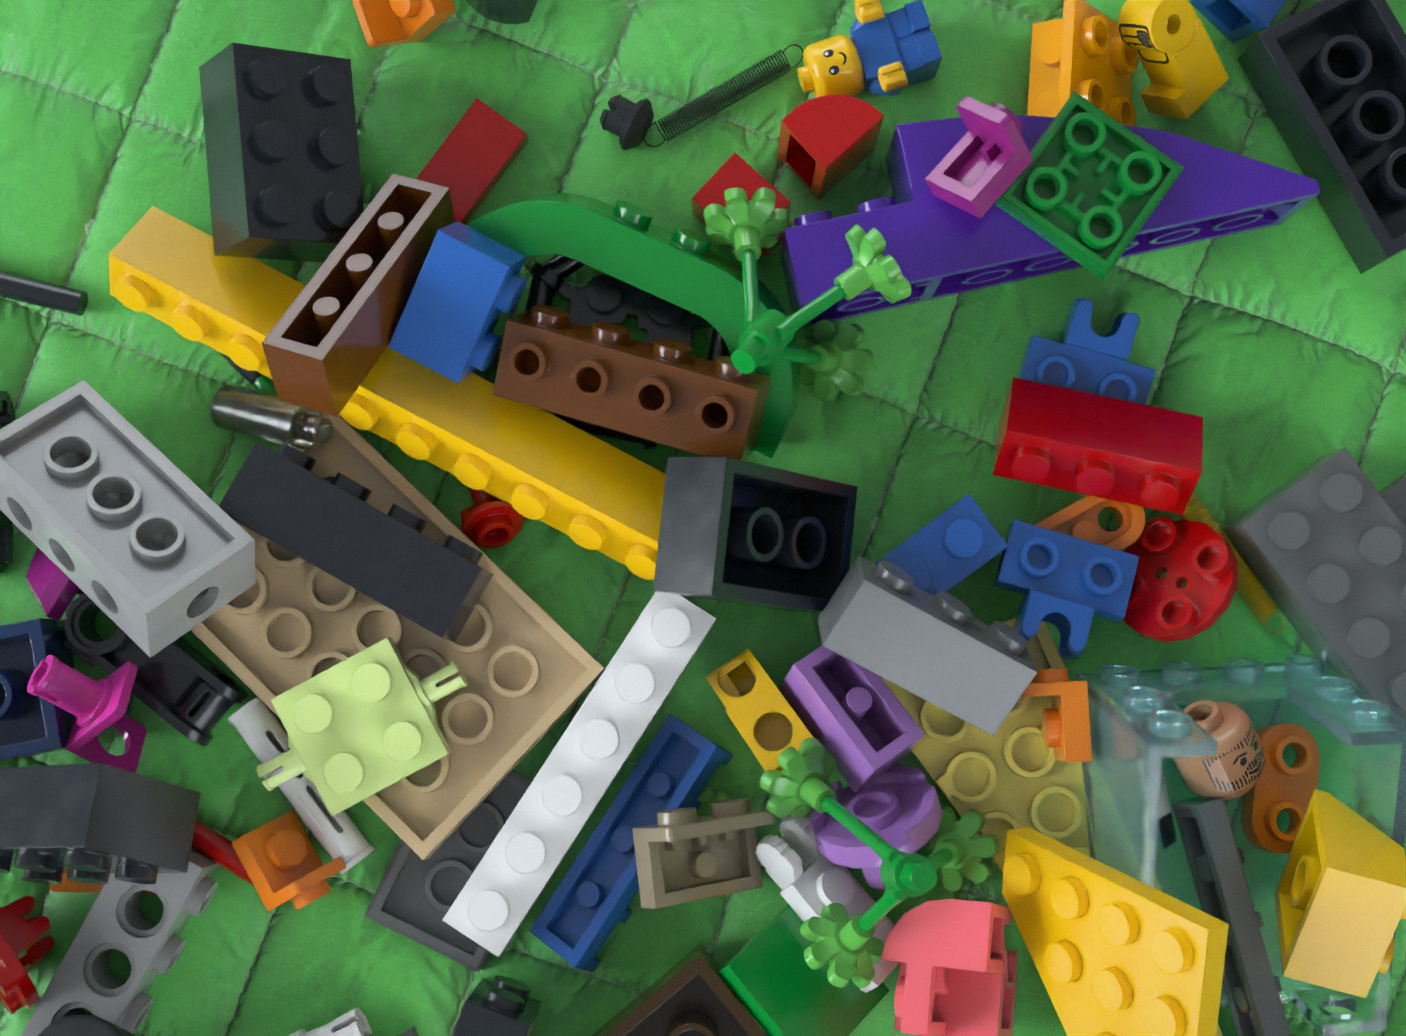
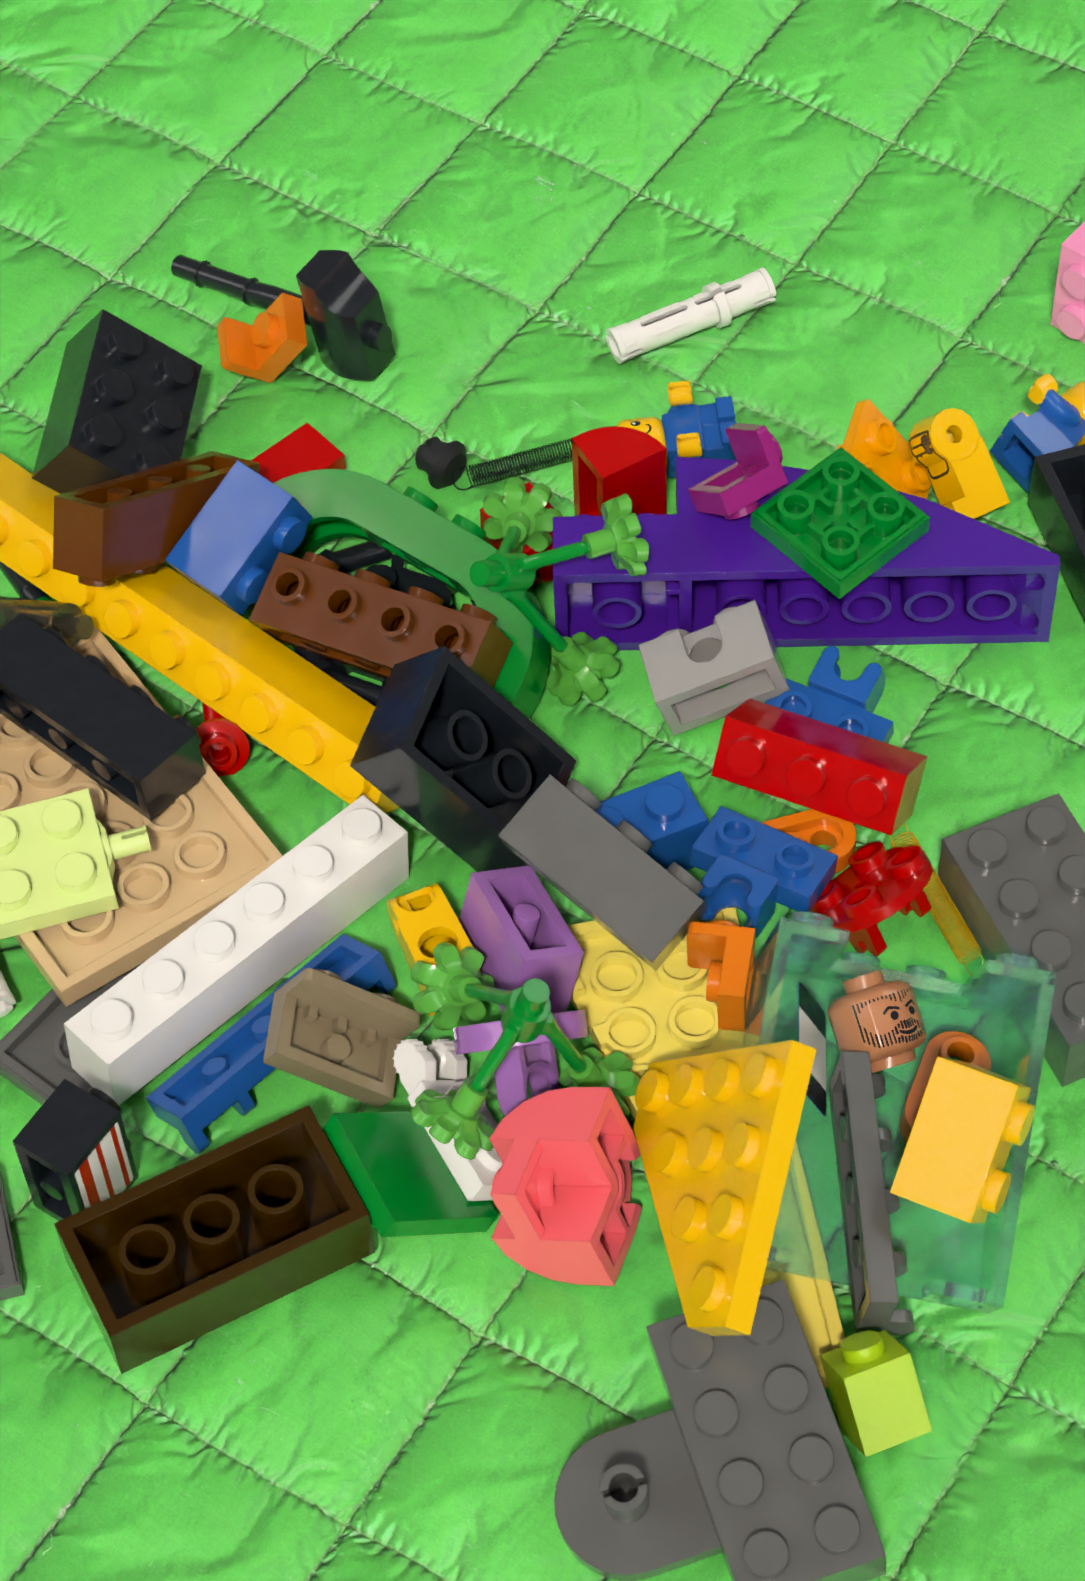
camera: 10 degrees right, 30 degrees down
none -> light grey brick [638,600,790,736]

